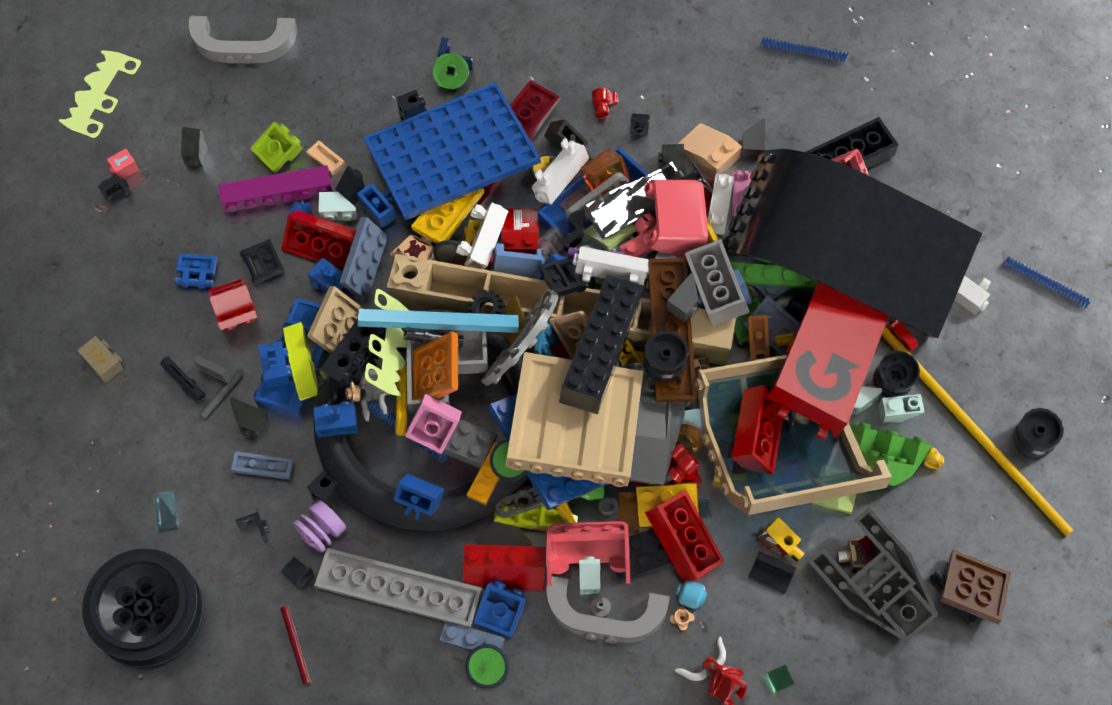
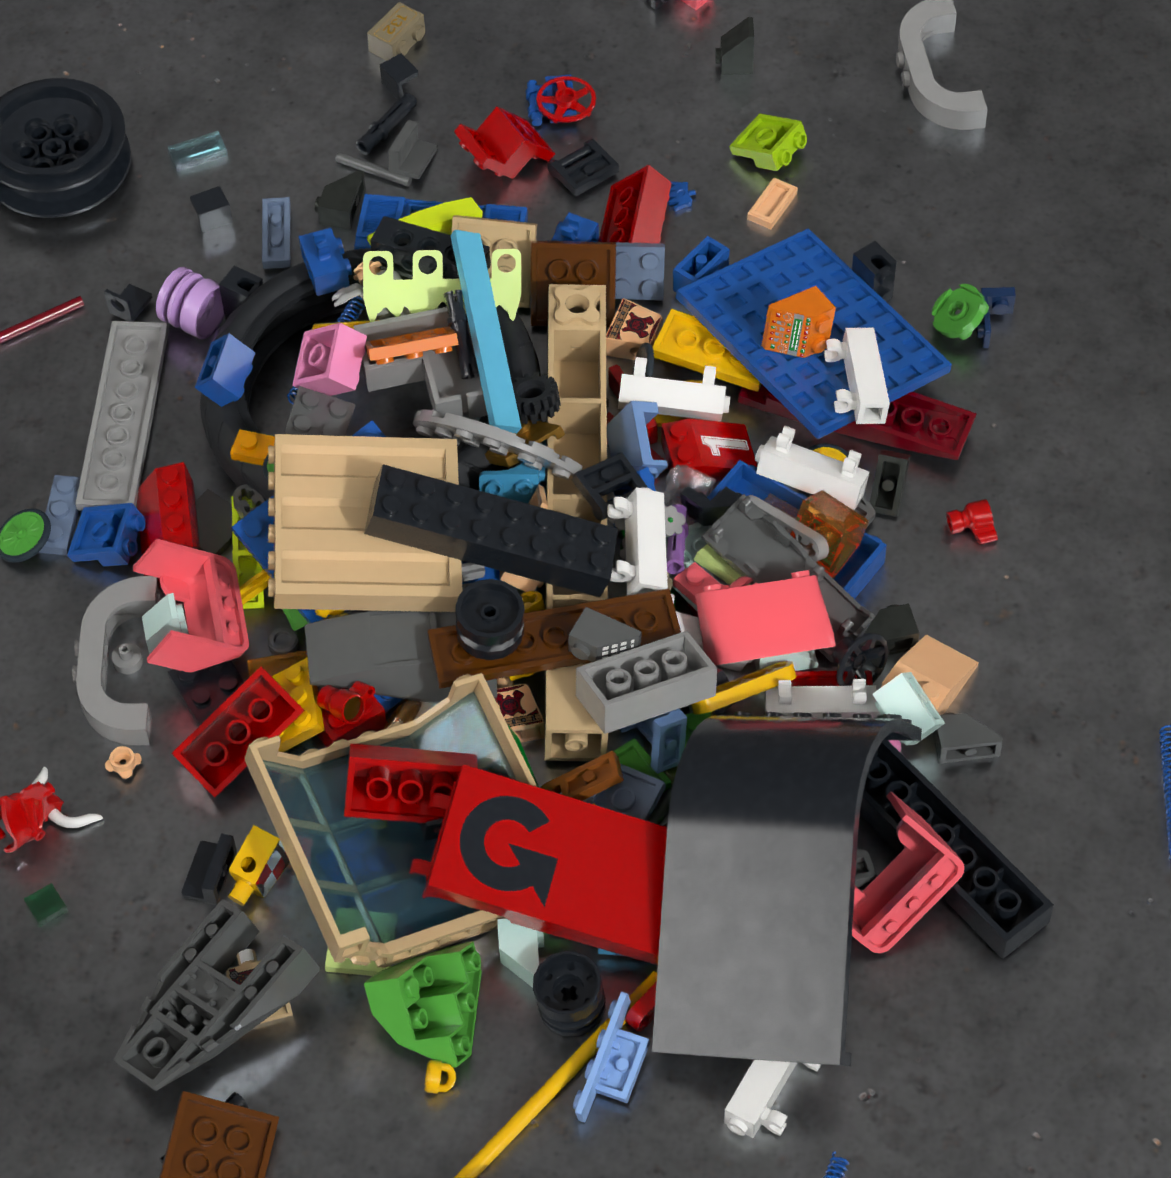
camera: 80 degrees right, 10 degrees down
magenta brick [218,165,333,212] -> none
black bracket [235,512,269,543] -> none
blue brick [259,341,292,388] -> none
light aqua slope [319,192,358,222] -> none
black slope [335,166,365,205] -> none
black bracket [630,113,650,135] -> none
medium azure head [676,580,708,609] -> none
light aqua slope [878,394,925,425] -> none
none -> black panel [190,186,233,233]
none -> black panel [380,53,419,100]
none -> reddish brown plate [531,241,616,327]
none -> red wheel [536,76,596,124]
none -> light blue bracket [573,991,650,1123]
none -> orange slope [761,286,836,358]
none -> white brick [824,328,890,424]
none -> light aqua brick [873,672,945,746]

